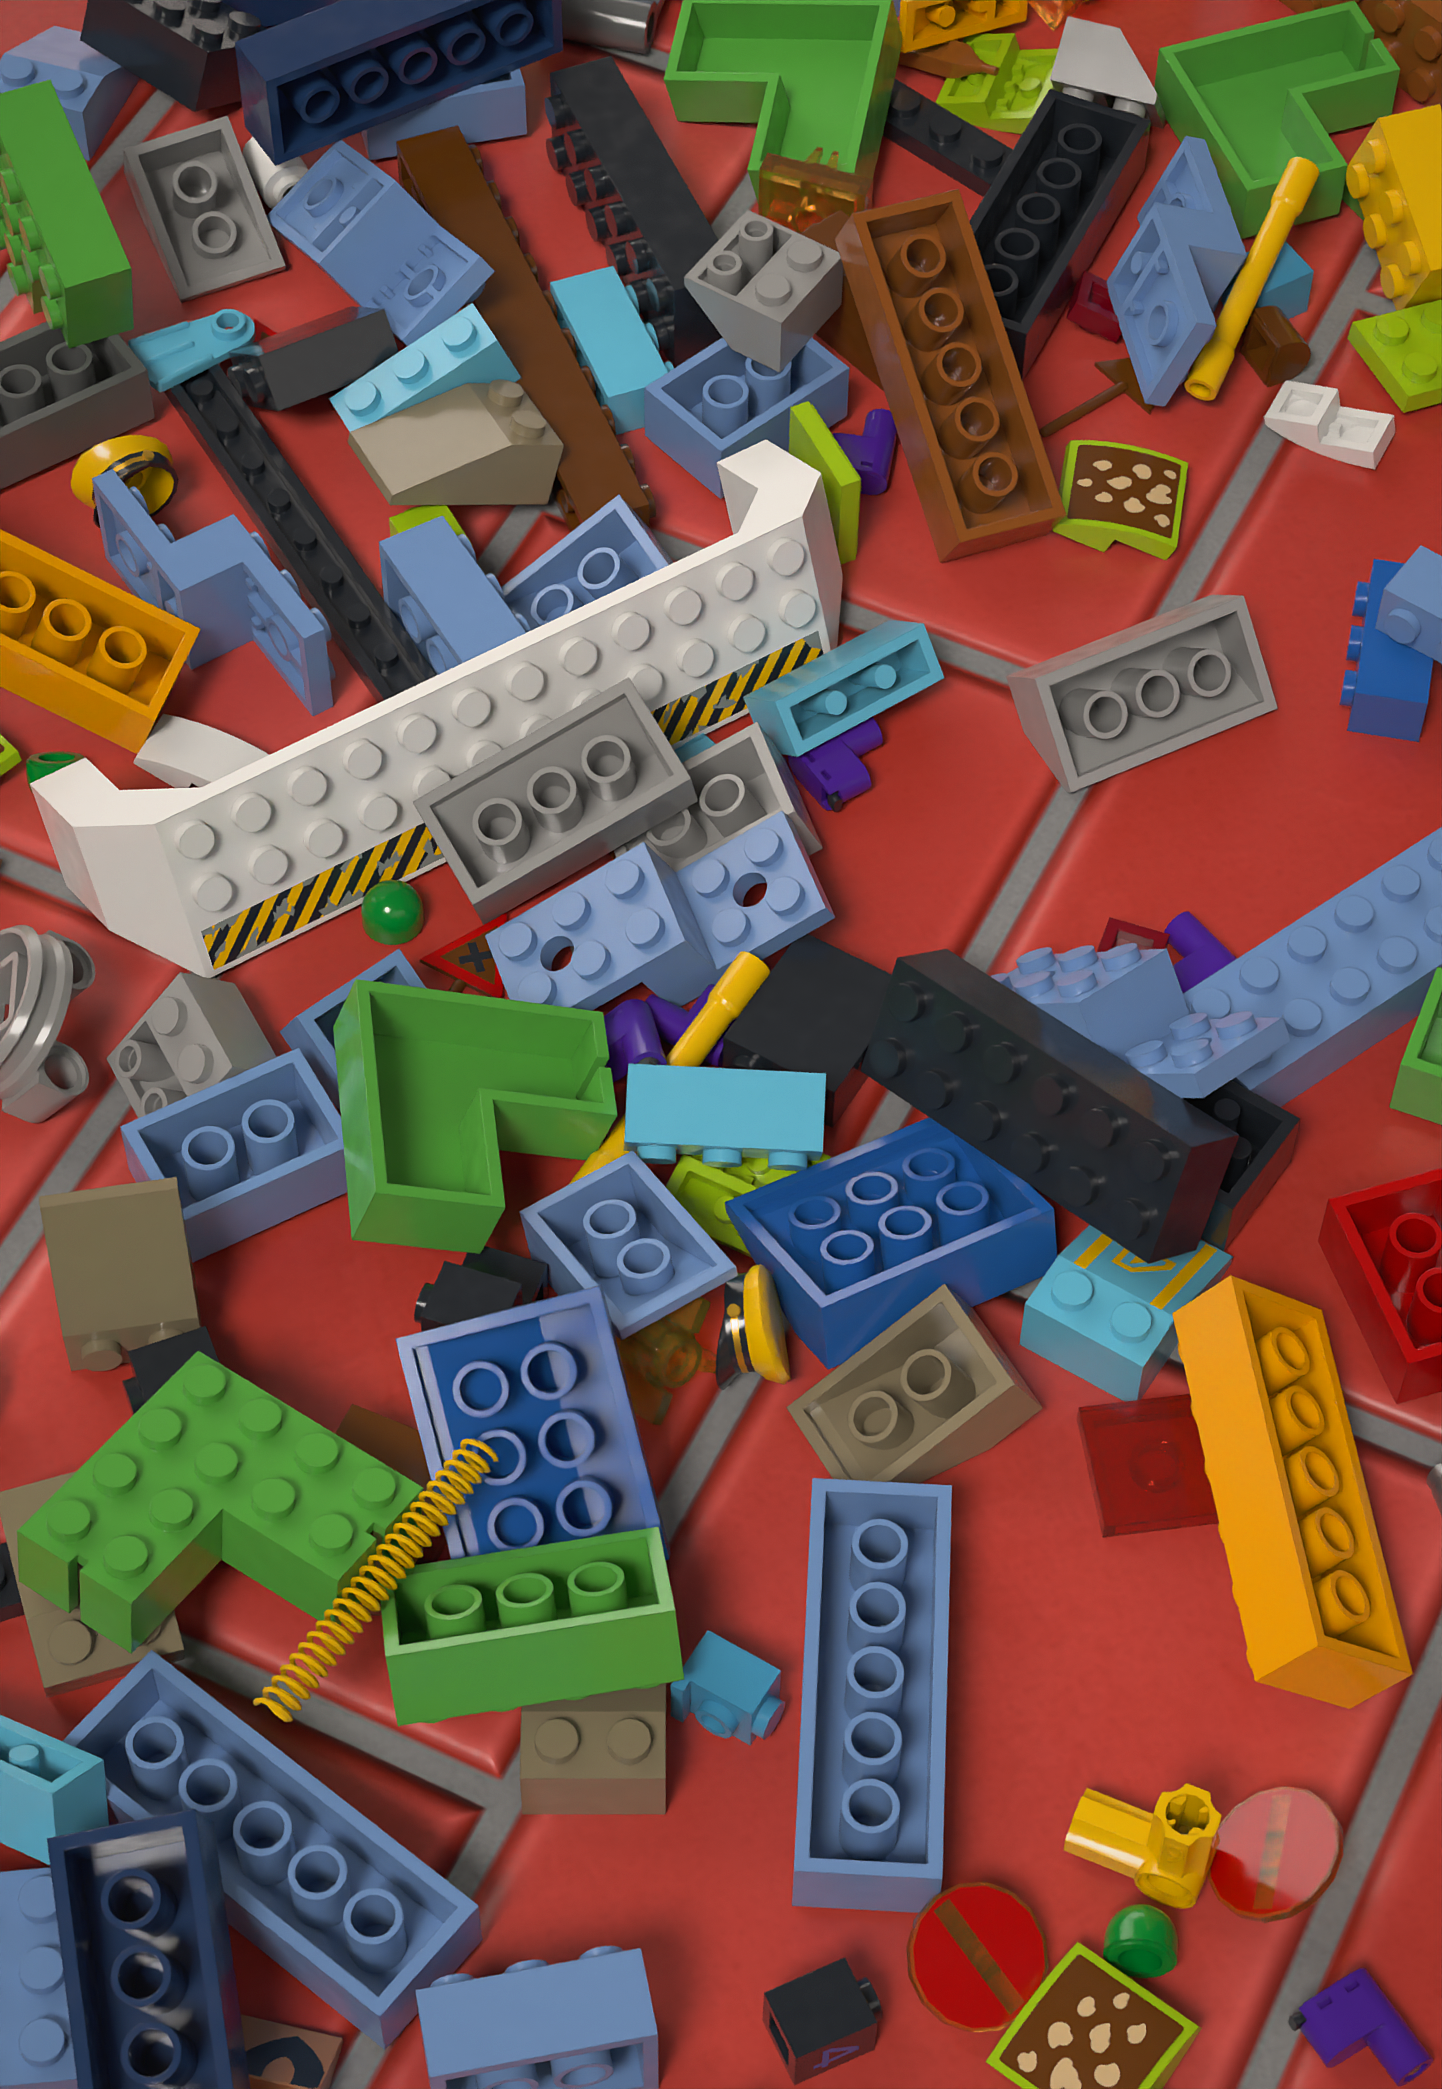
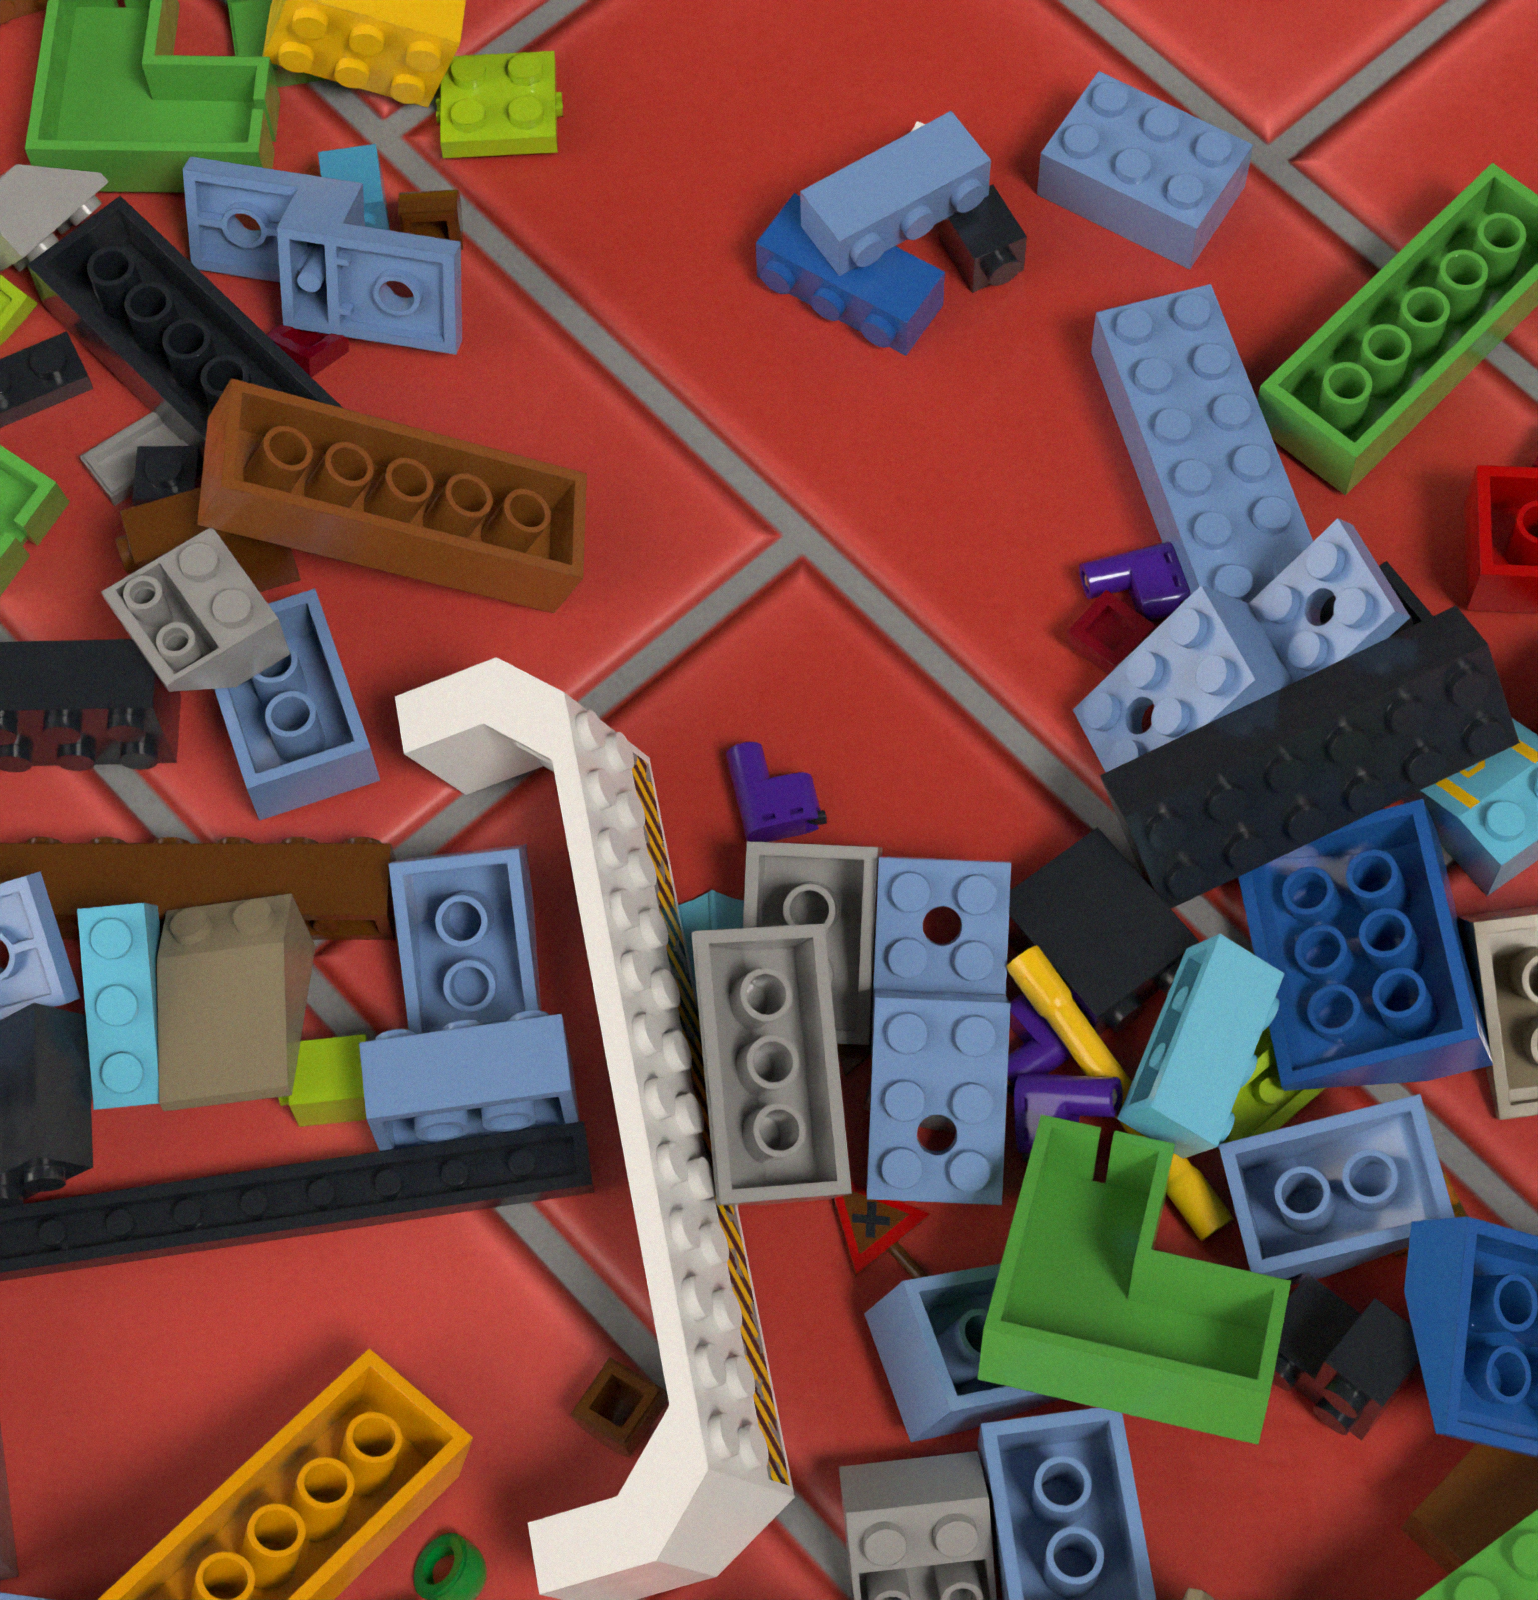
camera: 65 degrees left, 10 degrees up
yellow piece [71,435,179,528] -> none
medium blue bracket [92,469,336,716] -> none
white slope [133,714,270,788] -> none
green piece [361,880,424,945] -> none
medium azure brick [550,266,674,435] -> none
piece [715,1264,791,1390] -> none
medium azure brick [743,620,945,757] -> none
clear orange piece [758,147,873,234] -> none
lime plate [789,401,861,564] -> none
dark purple piece [832,409,897,495] -> none
light grey slope [1006,595,1278,793] -> none
reddish brown piece [1040,358,1155,437] -> none
slope [1053,440,1188,561] -> none
yellow piece [1184,157,1320,401] -> none
white slope [1264,380,1396,469] -> none

